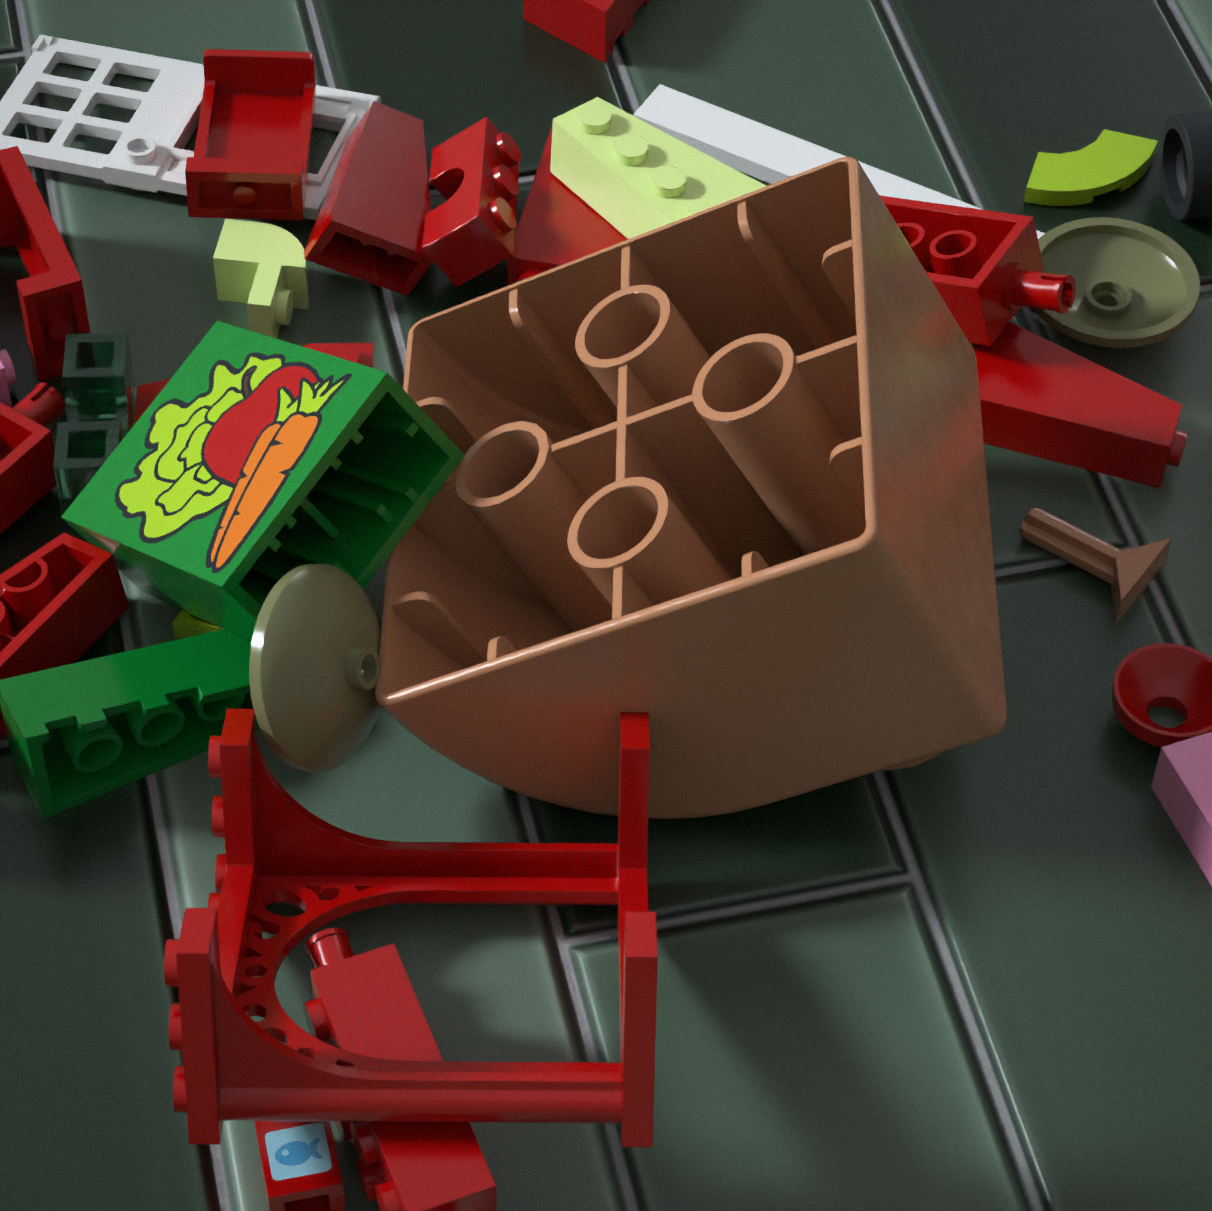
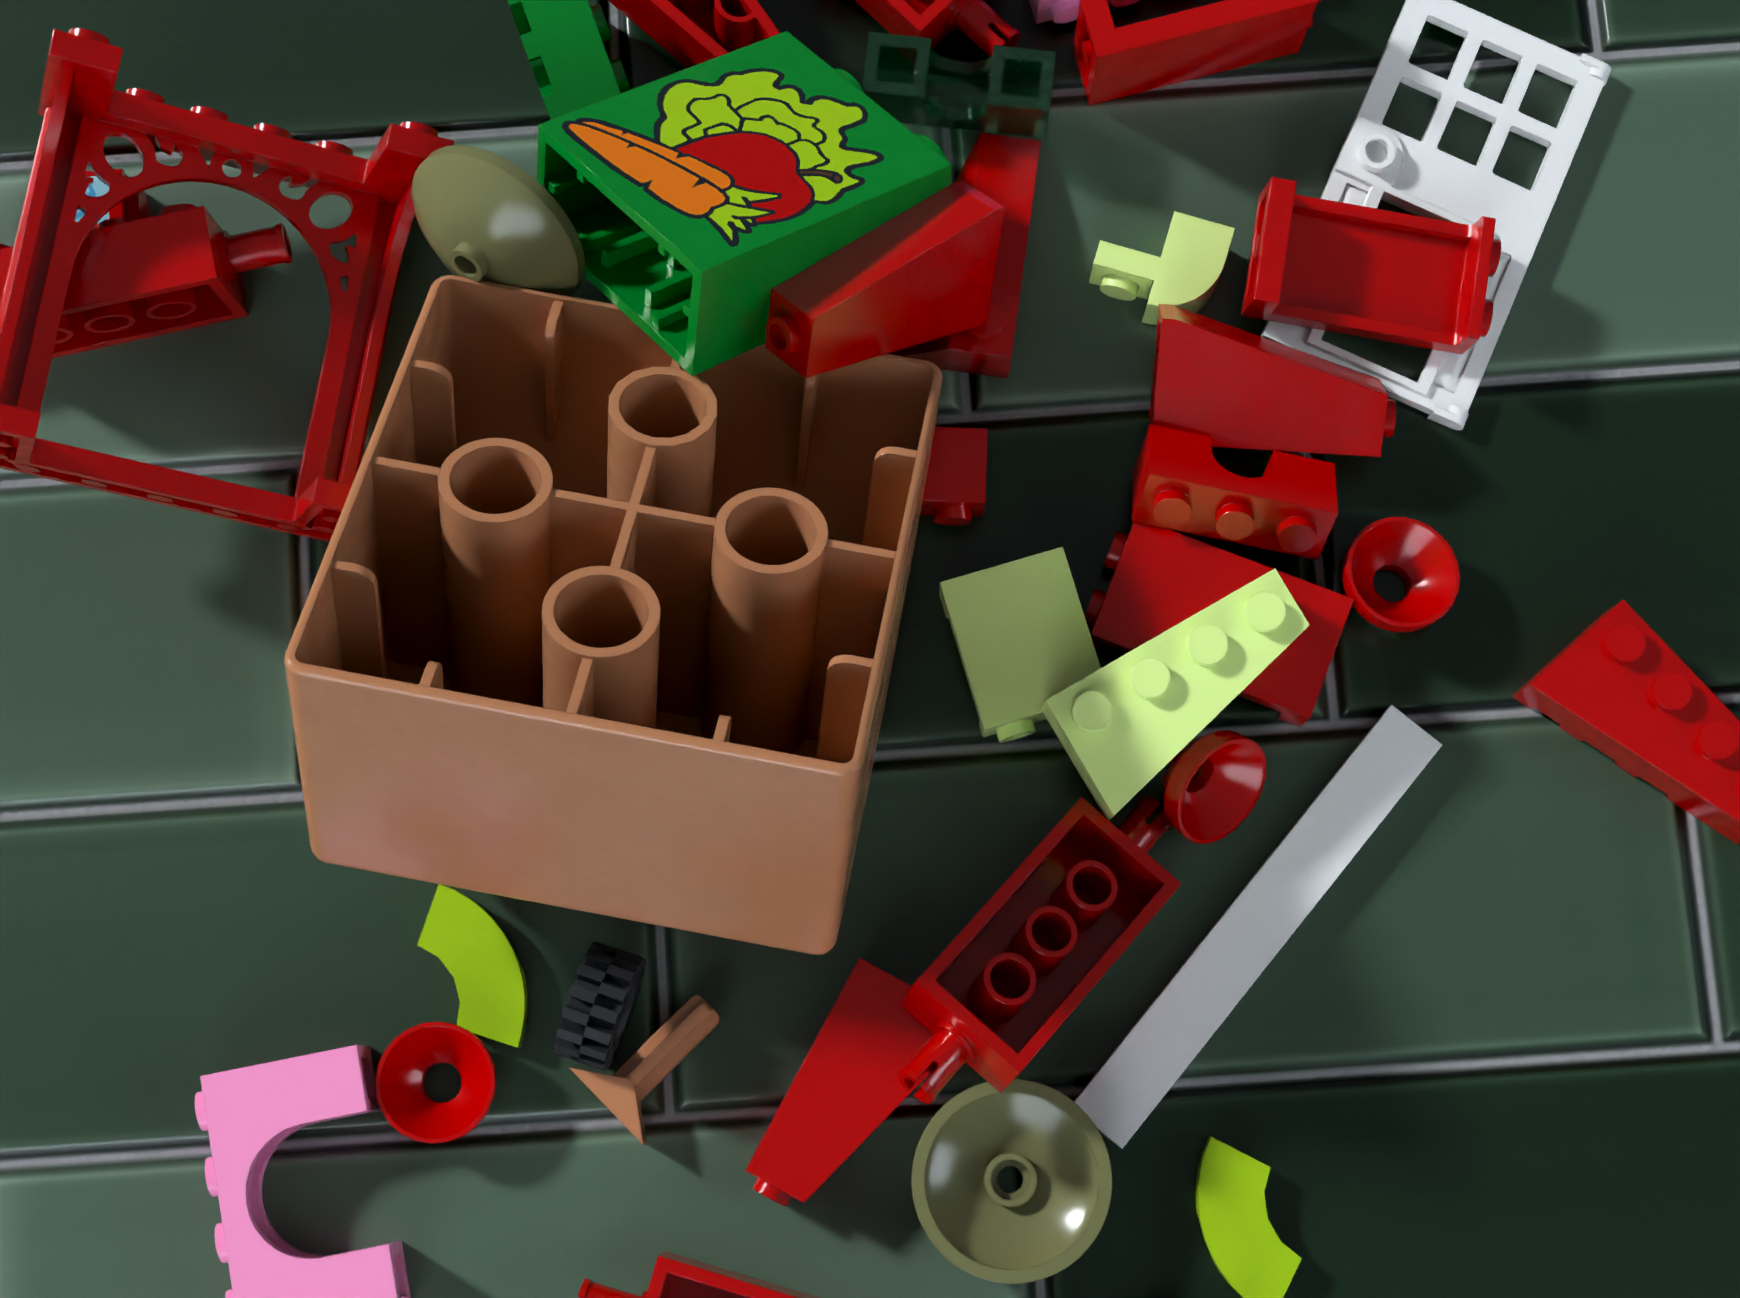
camera: 105 degrees right, 30 degrees up
none -> lime tile [417,884,528,1048]
none -> black tyre [554,941,646,1071]
none -> red slope [765,181,1006,378]
none -> red piece [1342,517,1460,632]

